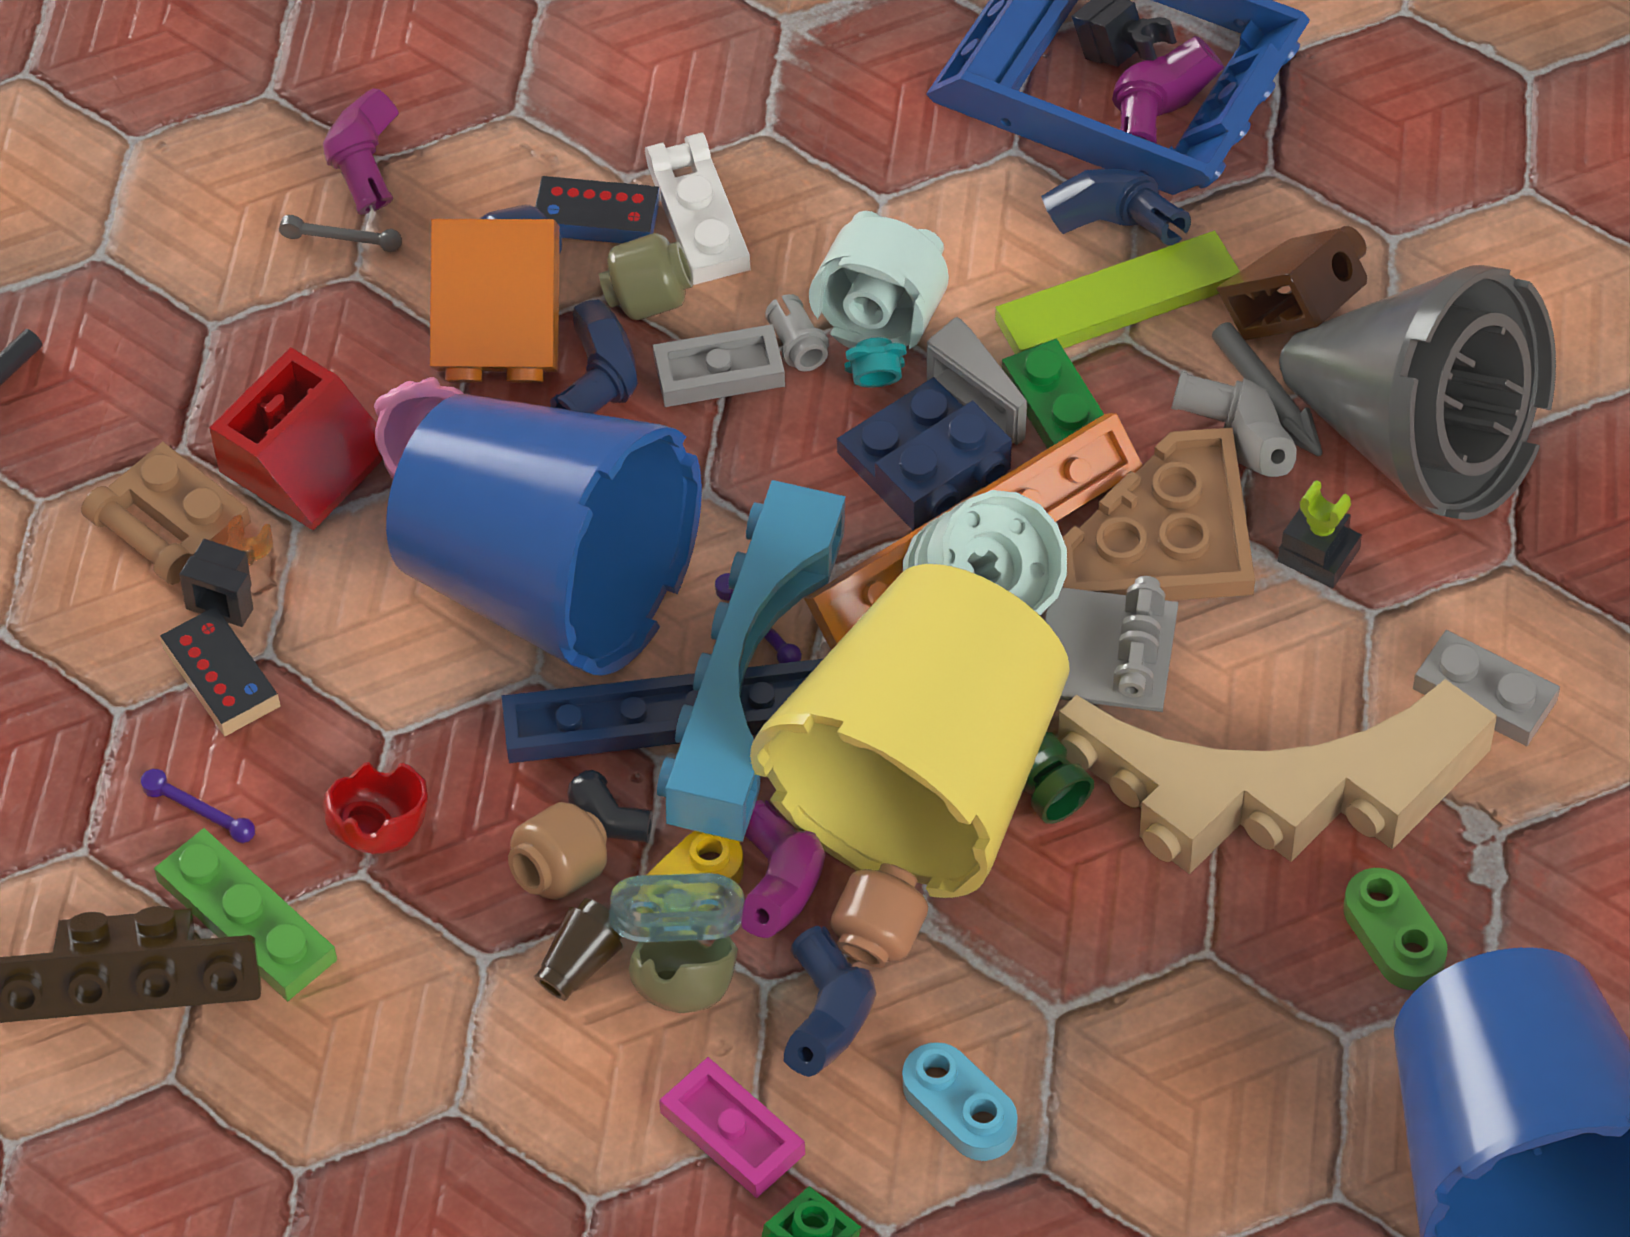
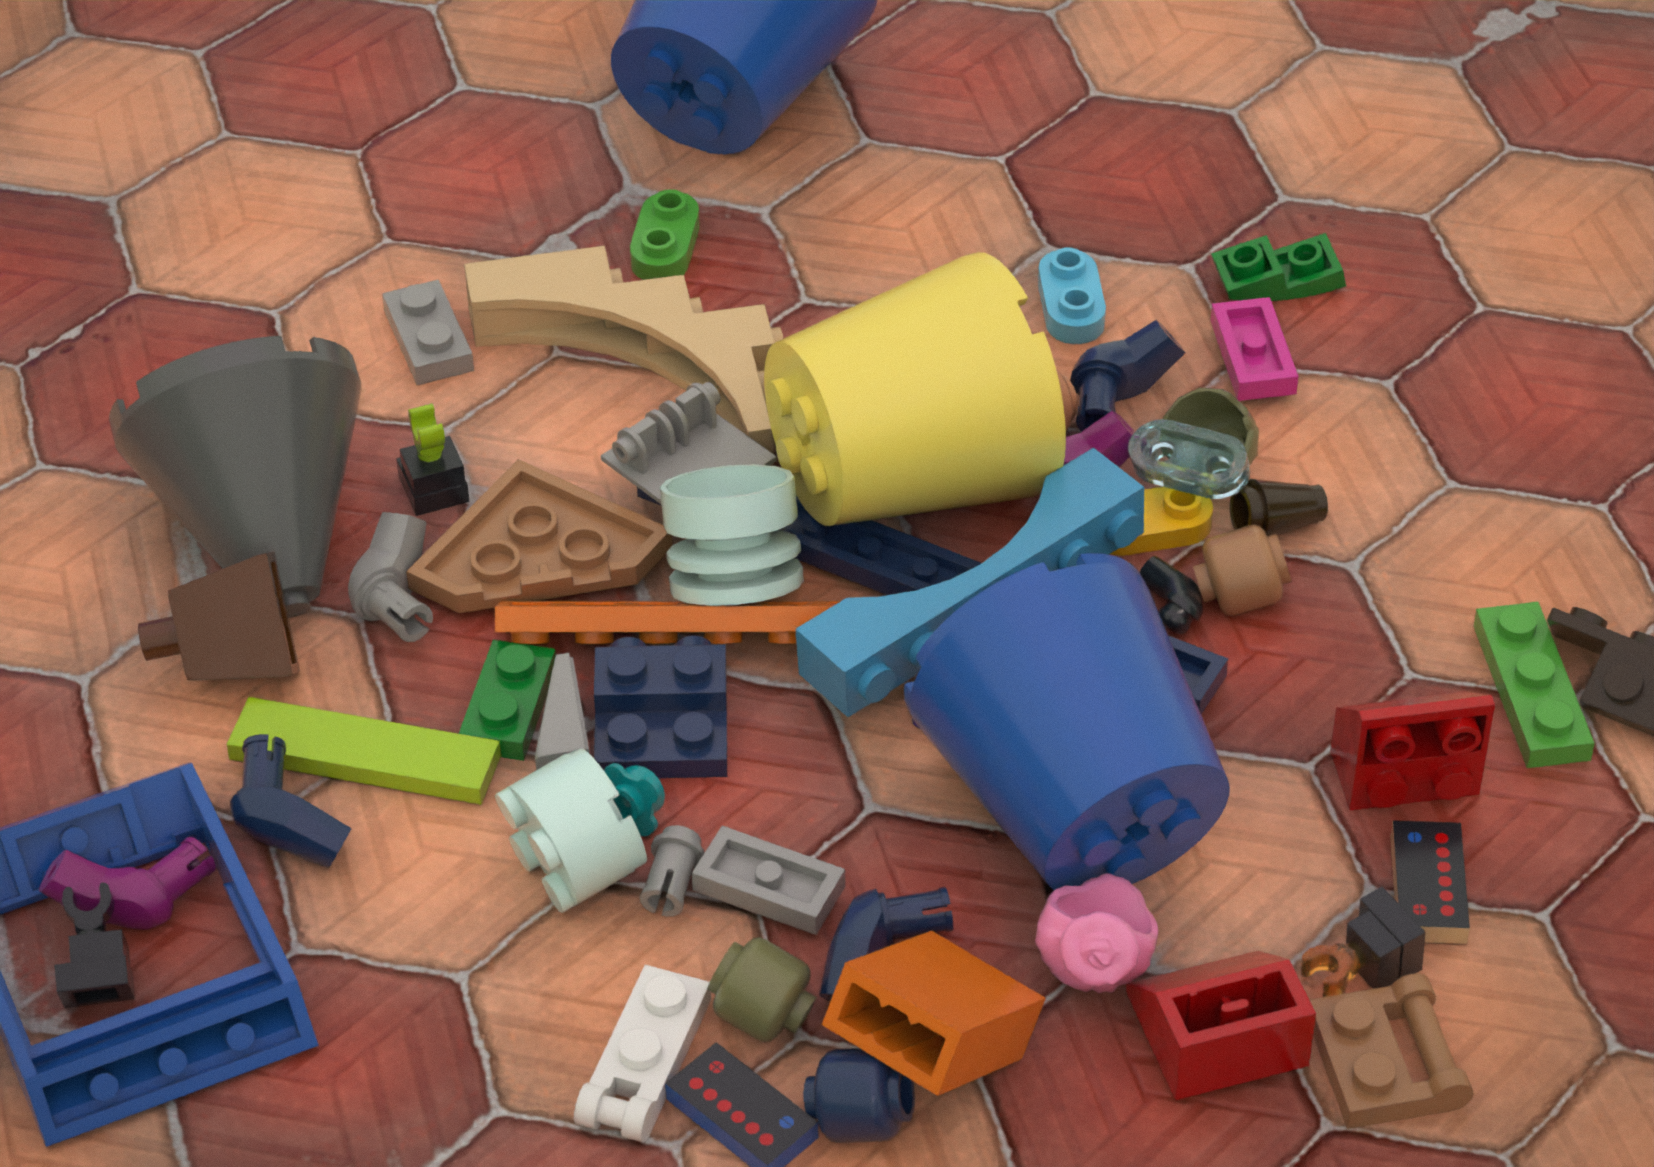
camera: 145 degrees left, 10 degrees down
dark purple hinge [141,769,256,843] -> none
red hair [323,762,428,854] -> none
dark grey piece [1212,322,1323,456] -> none
none -> red slope [1330,692,1495,811]

